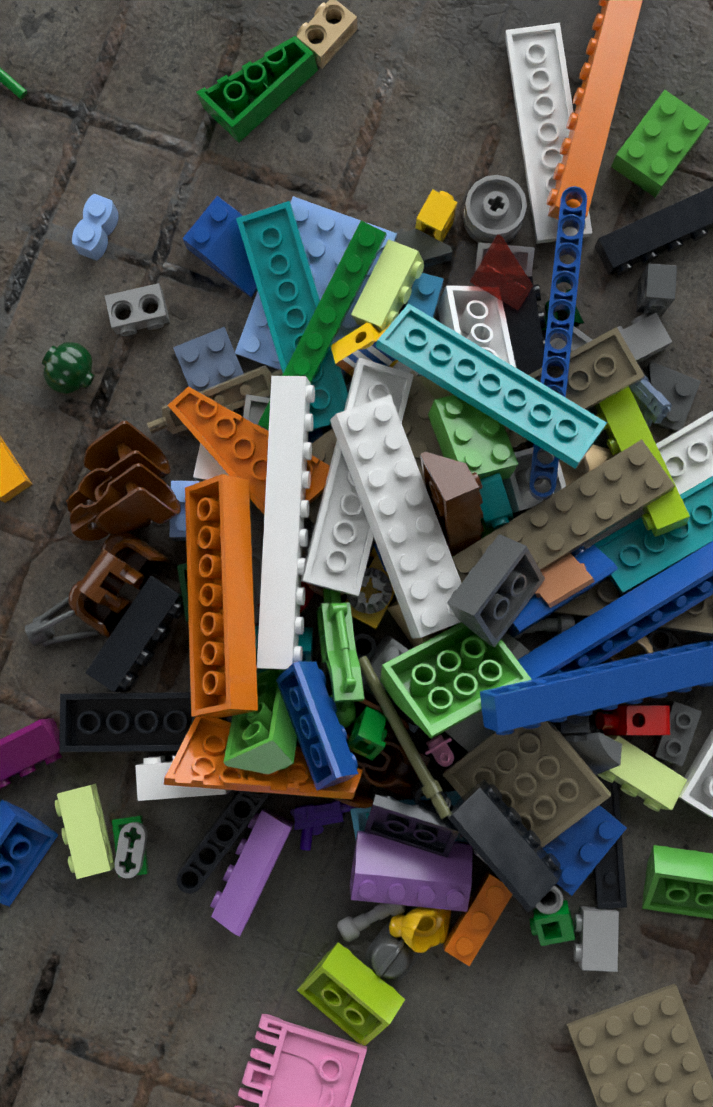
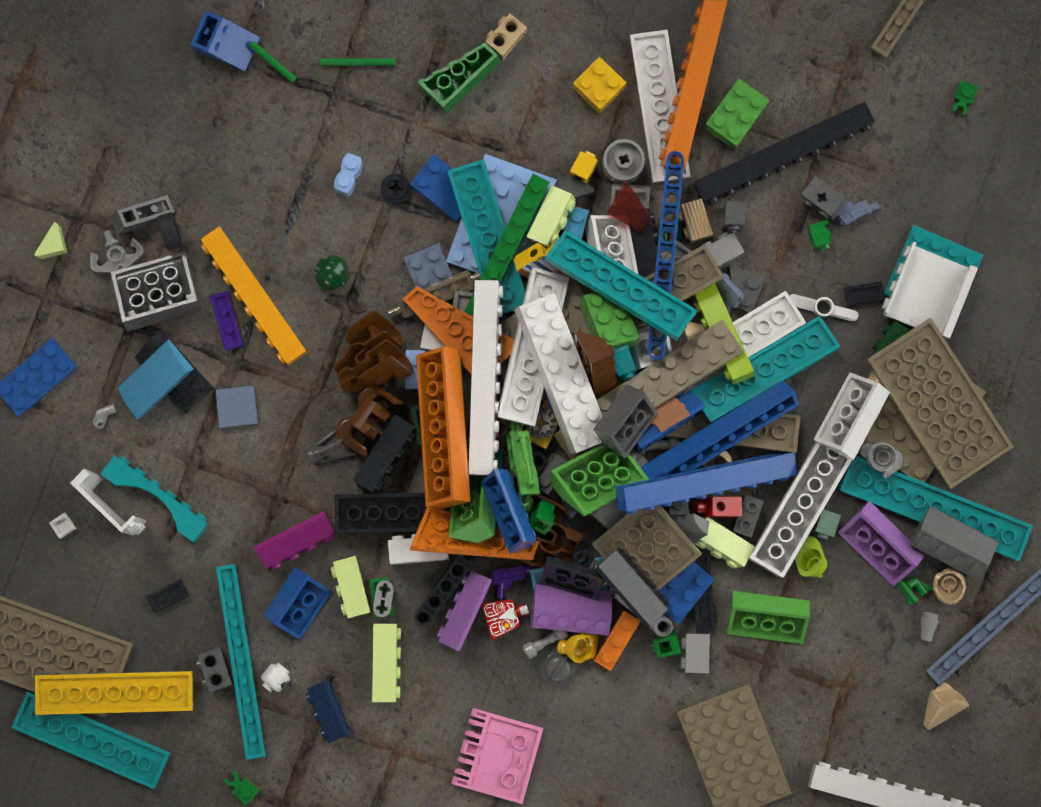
camera: 15 degrees left, 0 degrees up
light grey brick [105,283,170,336] -> none
lime slope [297,942,405,1046] -> none
olive bar [358,656,451,819] -> none
bright pink hinge [423,734,454,767] -> none
none -> dark blue slope [305,679,351,743]
none -> green bar [320,58,396,66]
none -> yellowish green brick [372,624,401,702]
none -> black gear [380,174,411,204]
none -> torso [482,599,529,639]
none -> yellow brick [572,57,627,114]
none -> tan brick [679,199,713,243]

